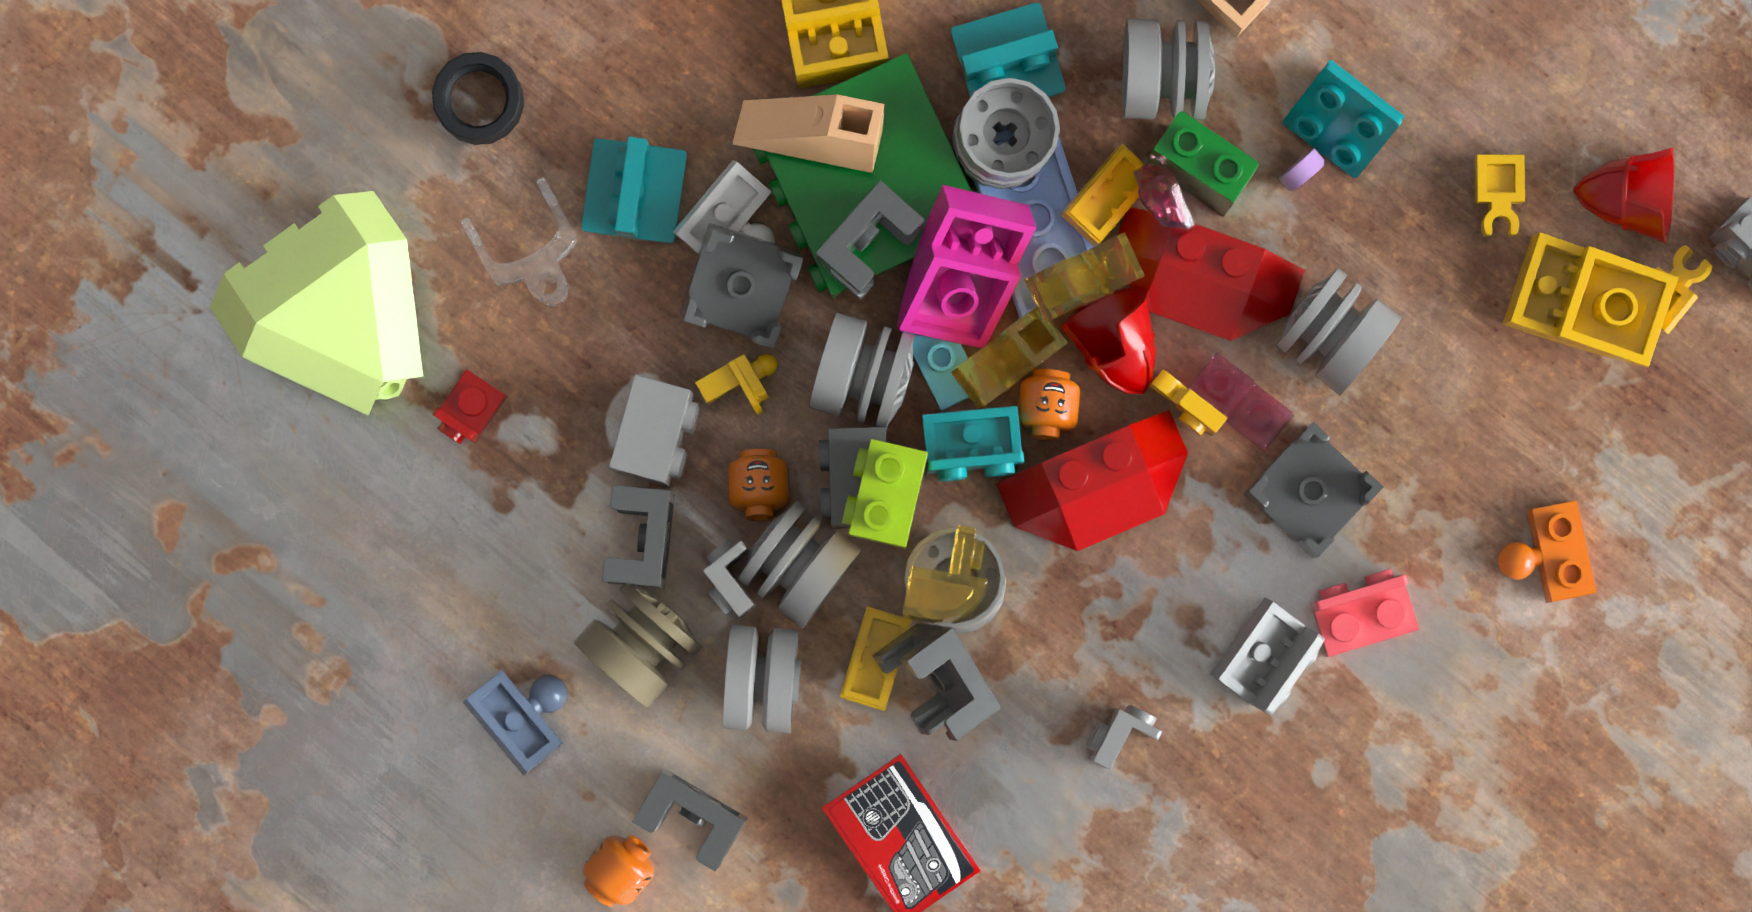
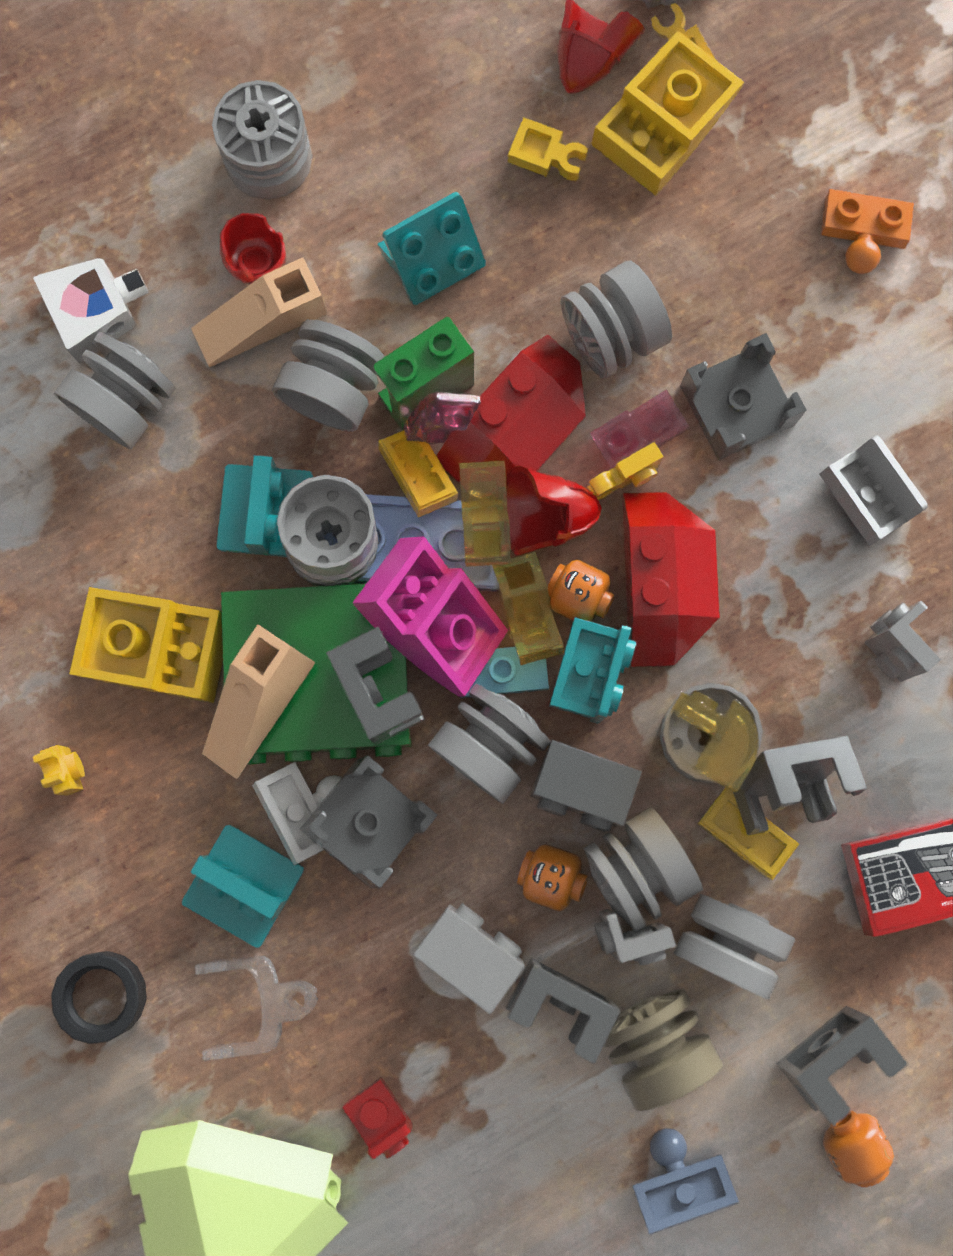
camera: 70 degrees left, 5 degrees down
yellow piece [695,354,778,415] -> none
lime brick [842,439,928,549] -> none
lavender tile [1278,148,1325,191] -> none
coral bracket [1310,569,1419,657] -> none

